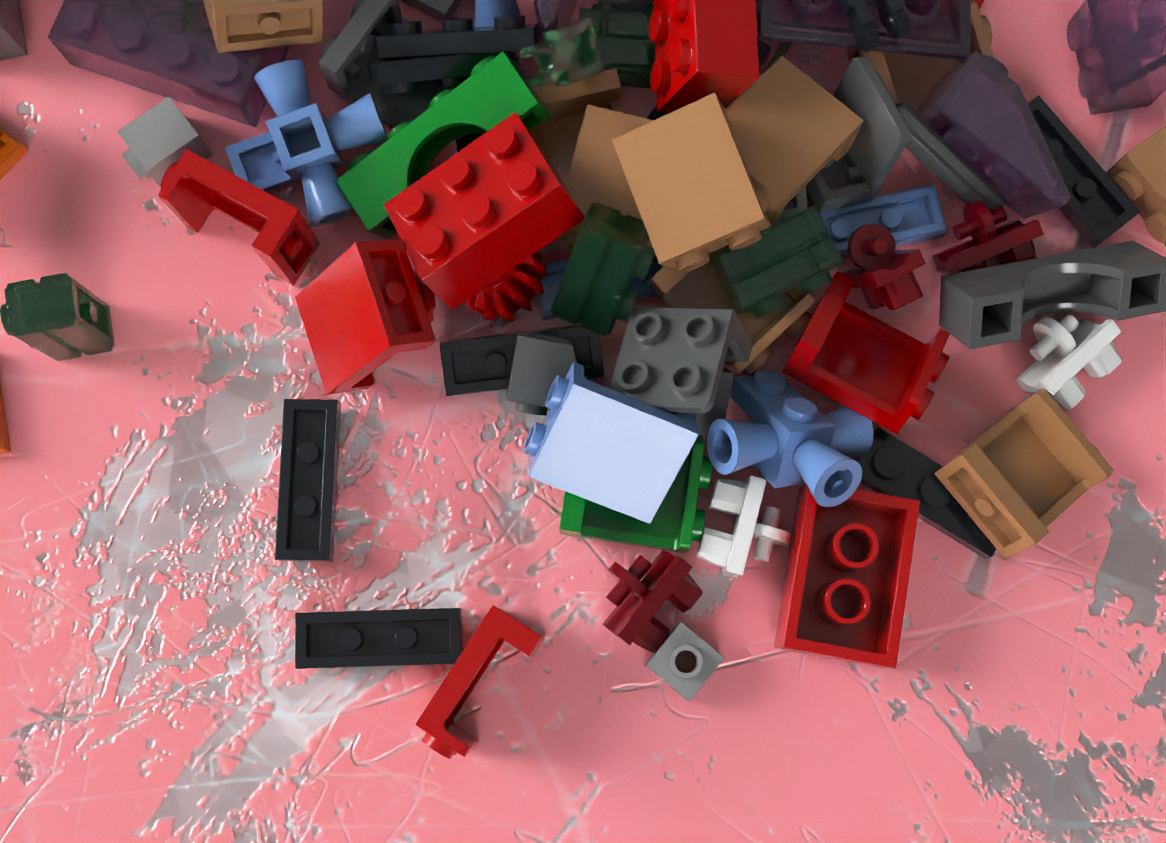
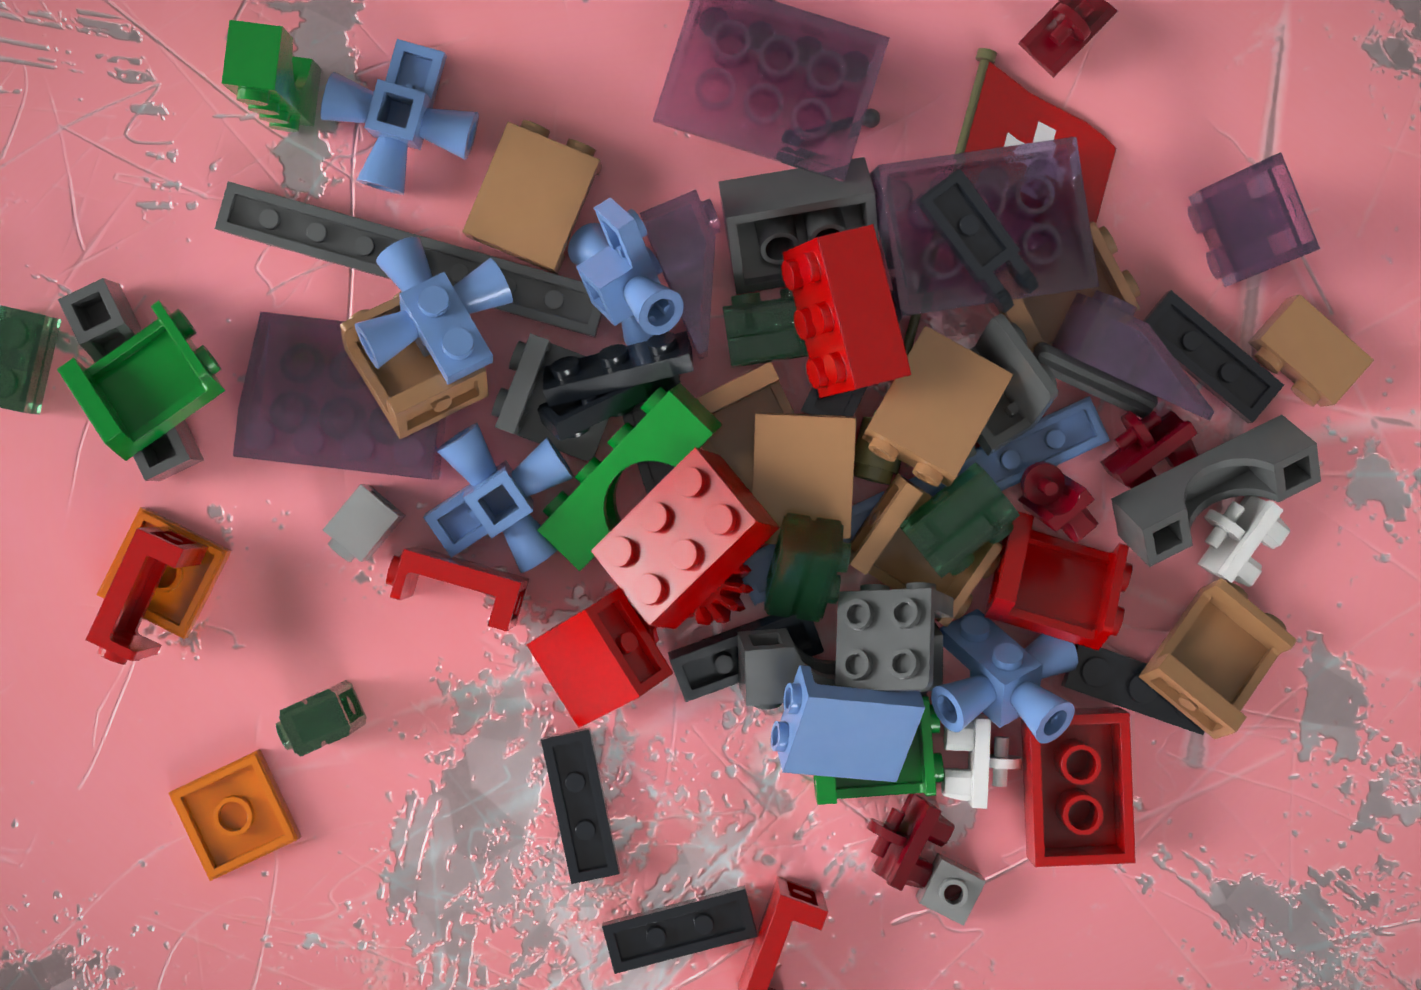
camera: 15 degrees left, 10 degrees up
plate [519,18,604,88] -> none
medium nougat panel [612,93,771,273] -> none

